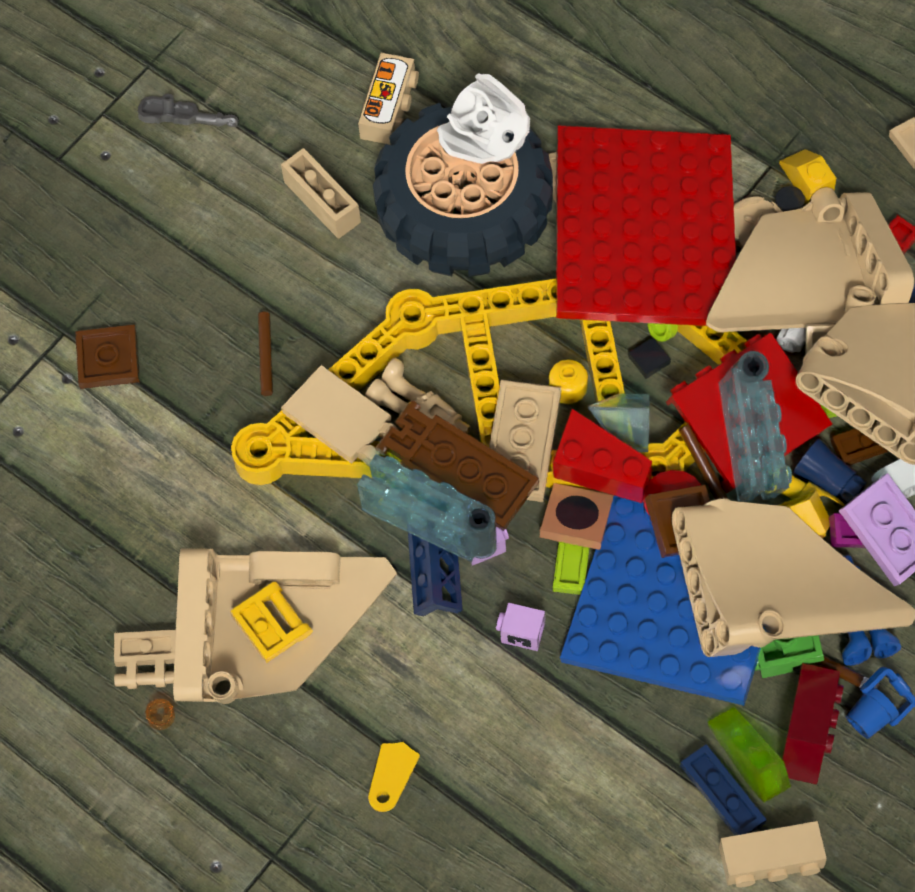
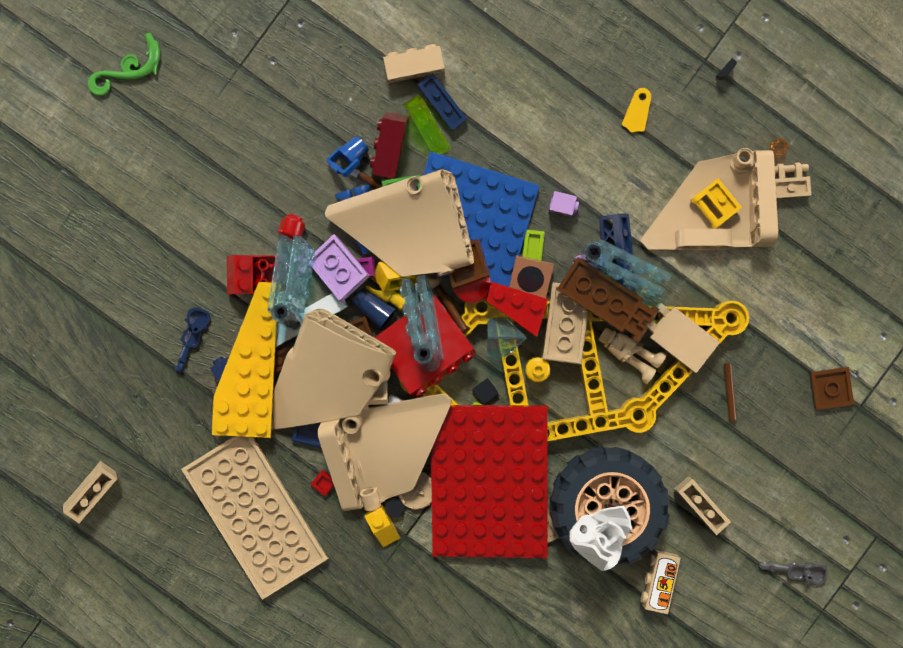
camera: 170 degrees right, 25 degrees up
none -> black tile [716,58,737,80]

